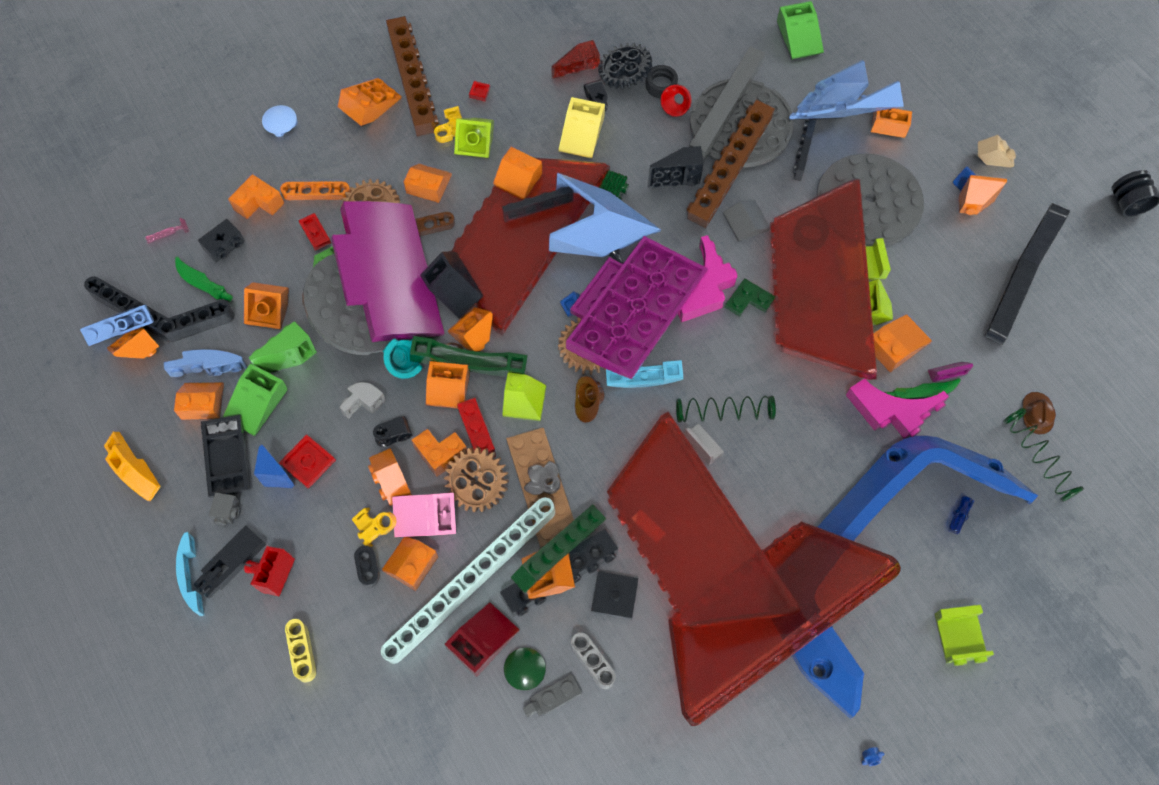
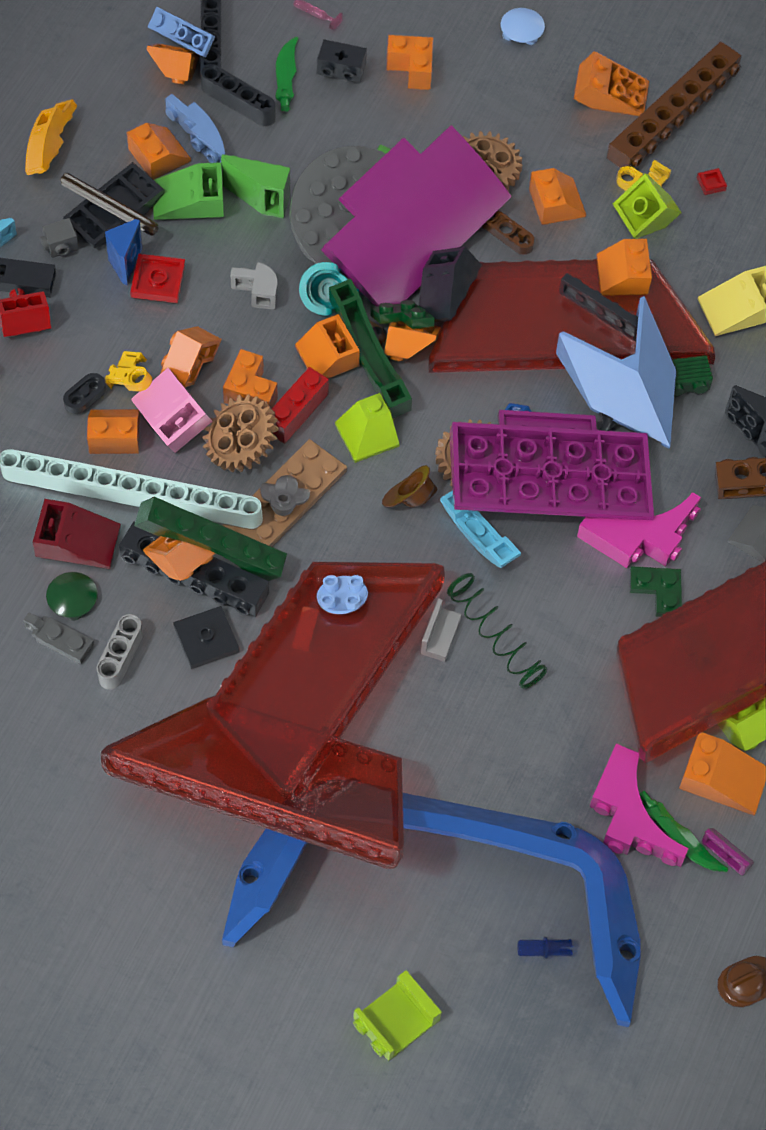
camera: 55 degrees right, 5 degrees down
orange slope [244,282,289,329] -> none
orange beam [280,181,351,200] -> none
red plate [298,213,331,251] -> none
black piece [373,416,413,448] -> none
blue plate [861,747,885,767] -> none
dark green piece [1003,408,1084,502] -> none
none -> axle [60,172,159,236]
none -> light blue dish [317,575,368,614]
none -> dark green plate [370,300,434,329]

